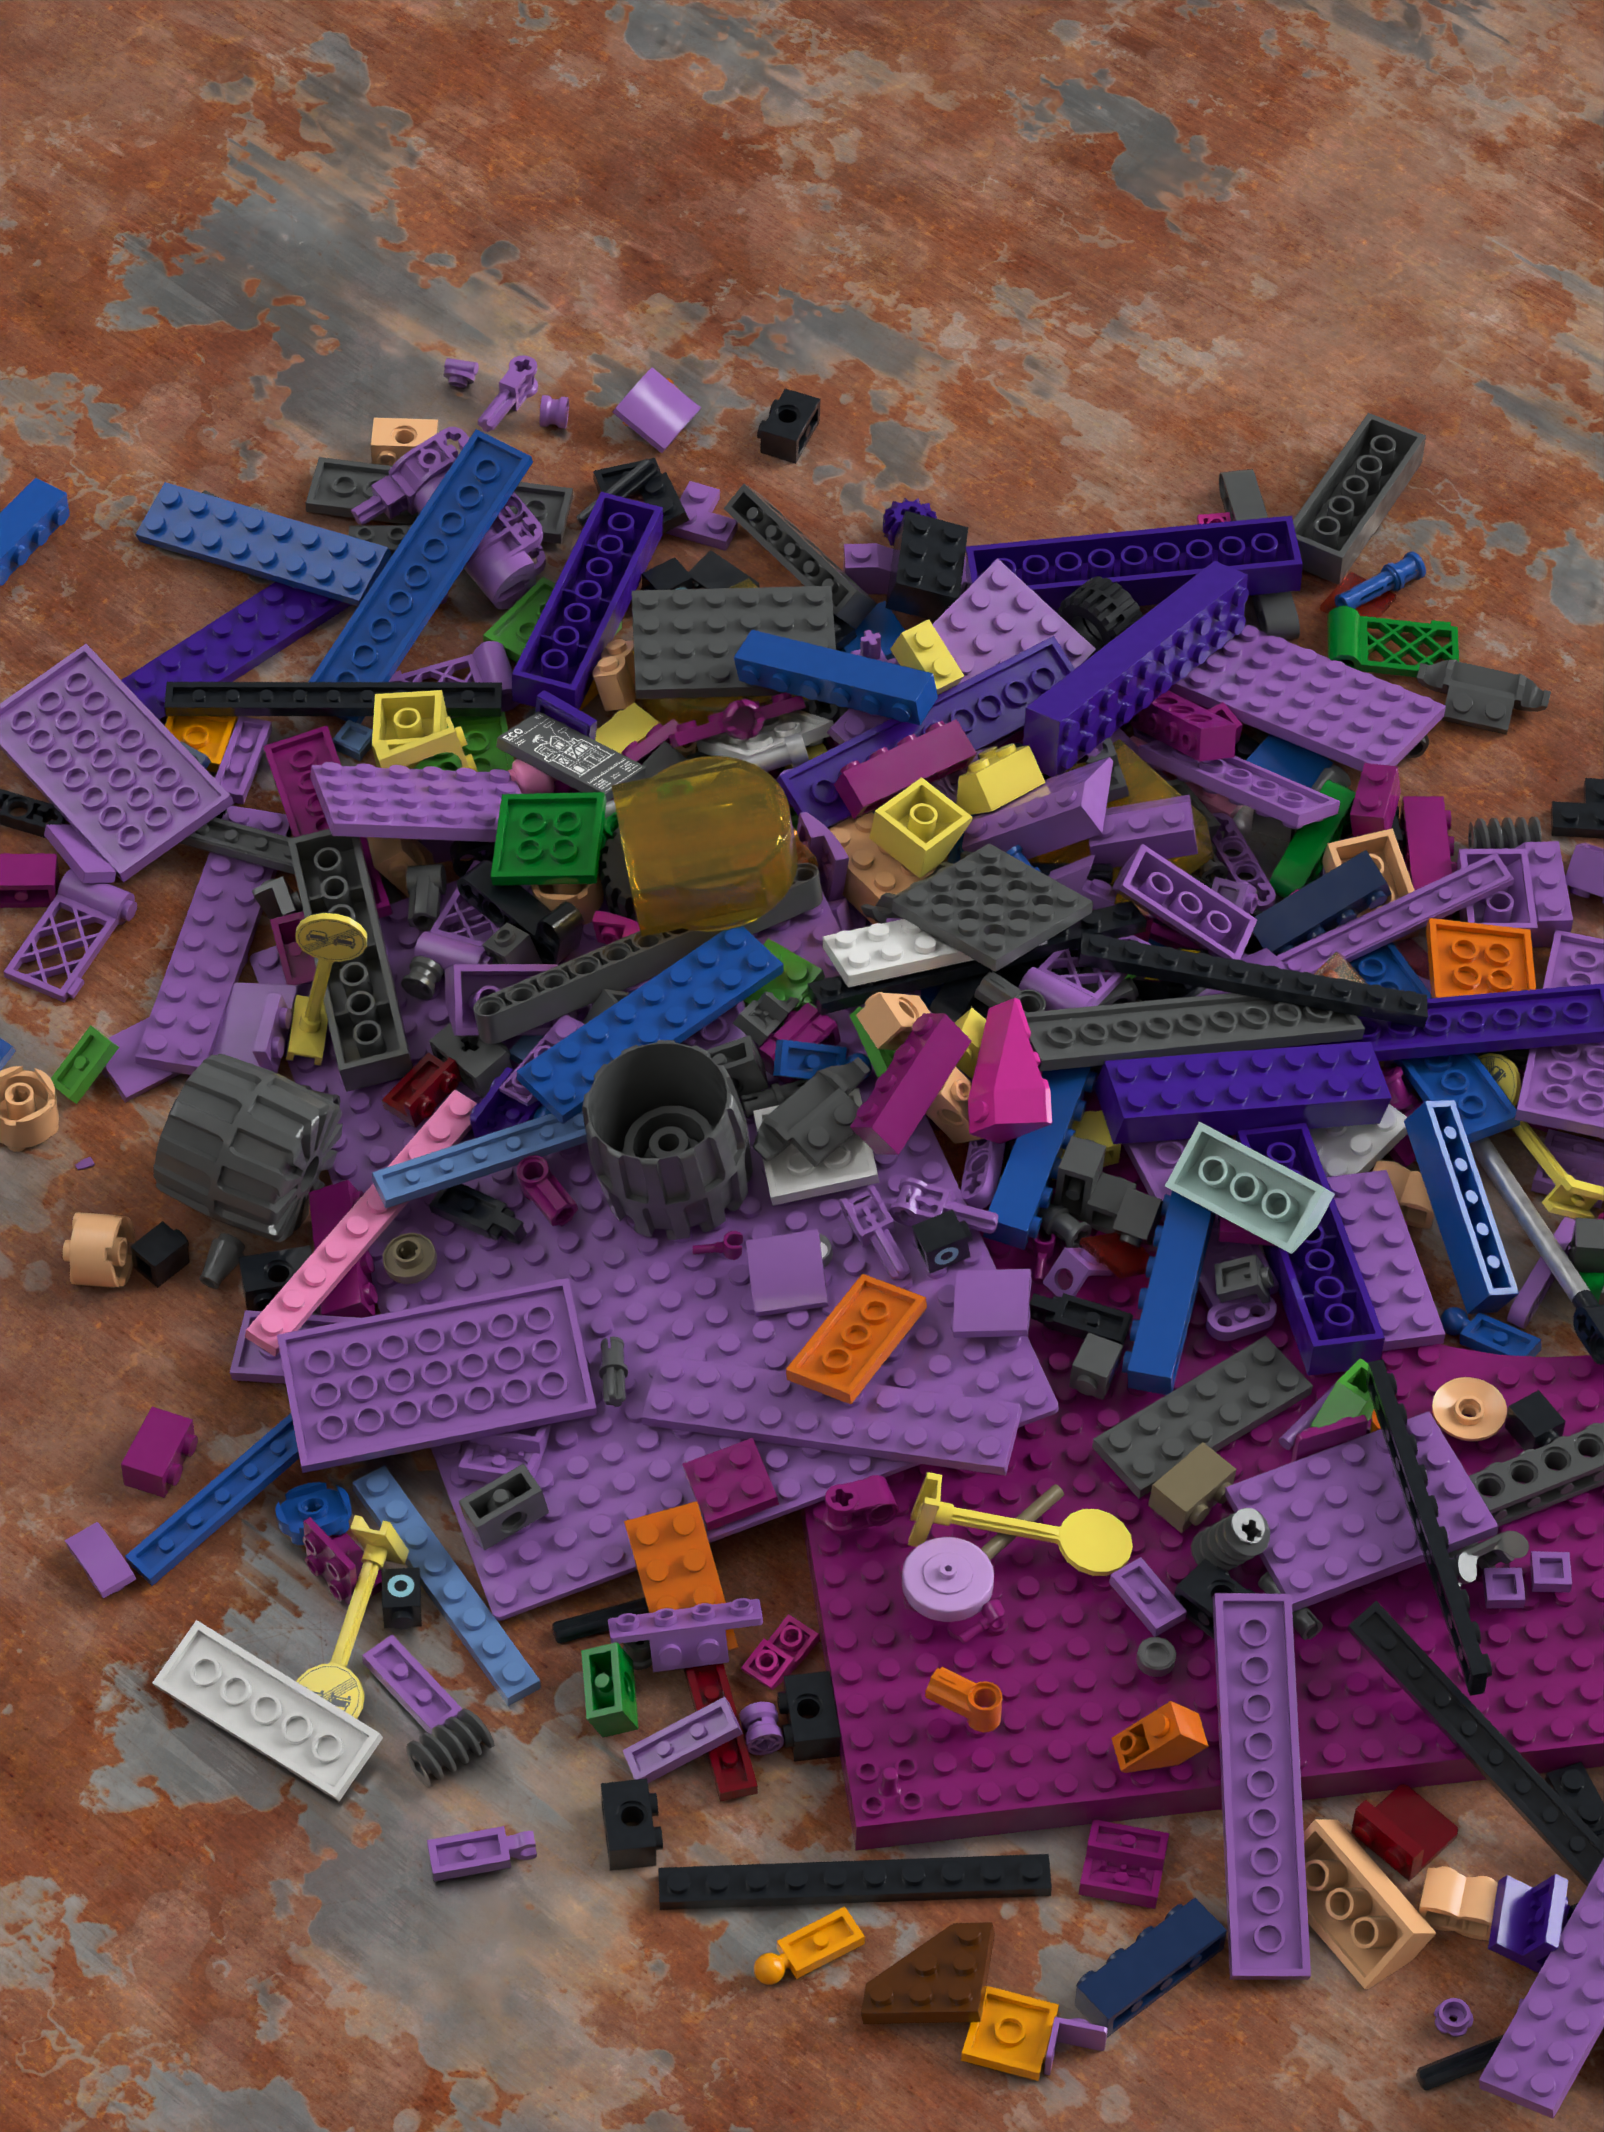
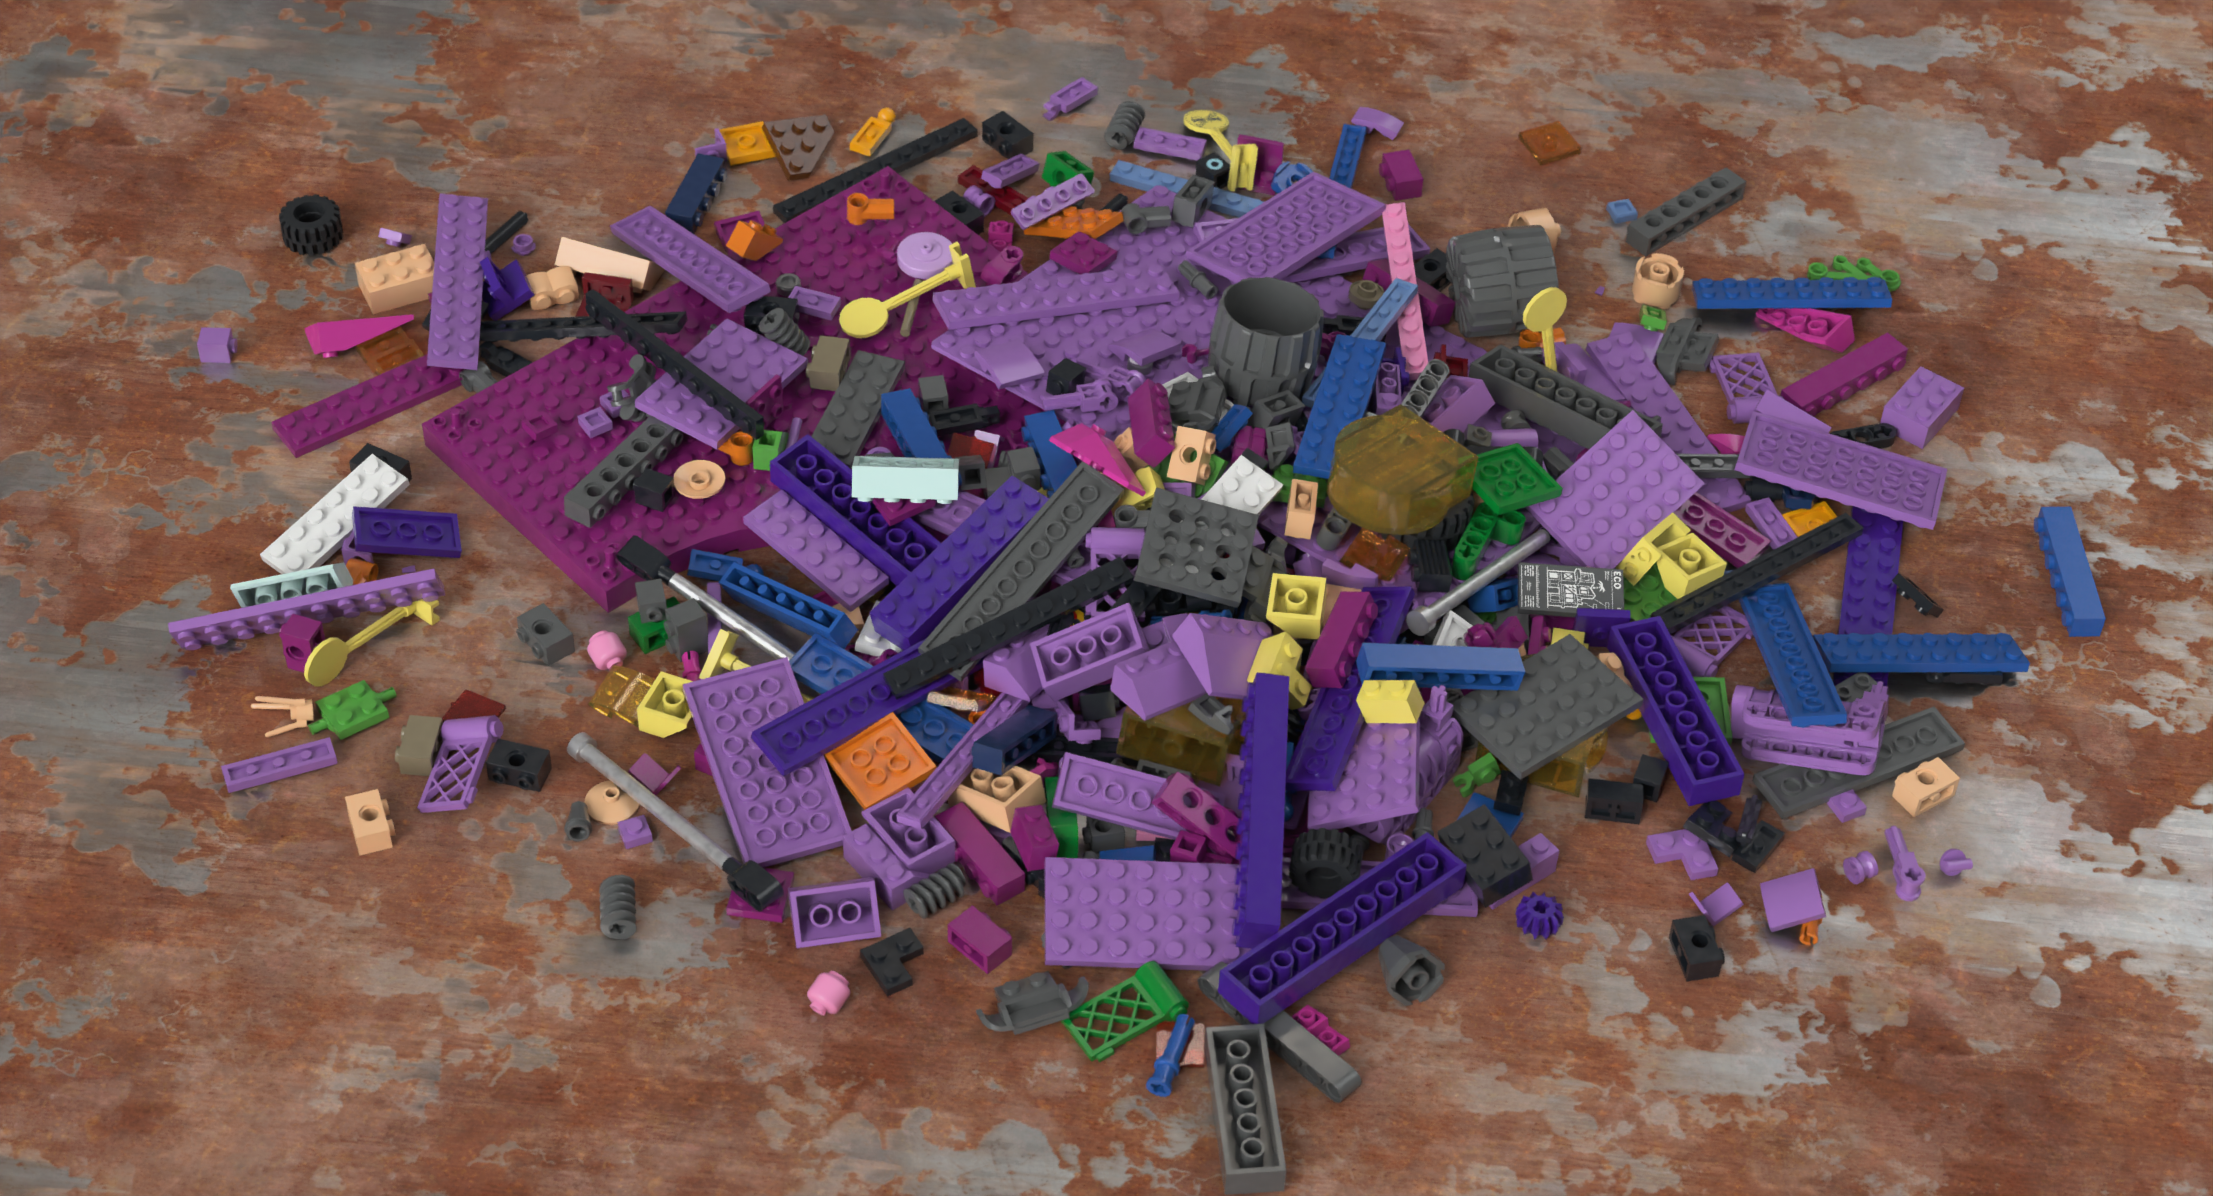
camera: 145 degrees right, 5 degrees down
white plate [152,1620,383,1802] -> none
dark grey brick [723,484,877,629] -> none
orange plate [786,1274,927,1404] -> none
none -> magenta brick [948,906,1012,974]
none -> dark grey piece [1121,203,1171,234]
none -> light nougat brick [1284,479,1318,539]
none -> dark grey cone [1378,935,1445,1006]
none -> dark grey plate [1656,317,1719,385]
none -> medium lavender bracket [1689,883,1744,926]
none -> dark pink slope [1707,434,1745,454]
none -> black plate [1892,573,1944,618]

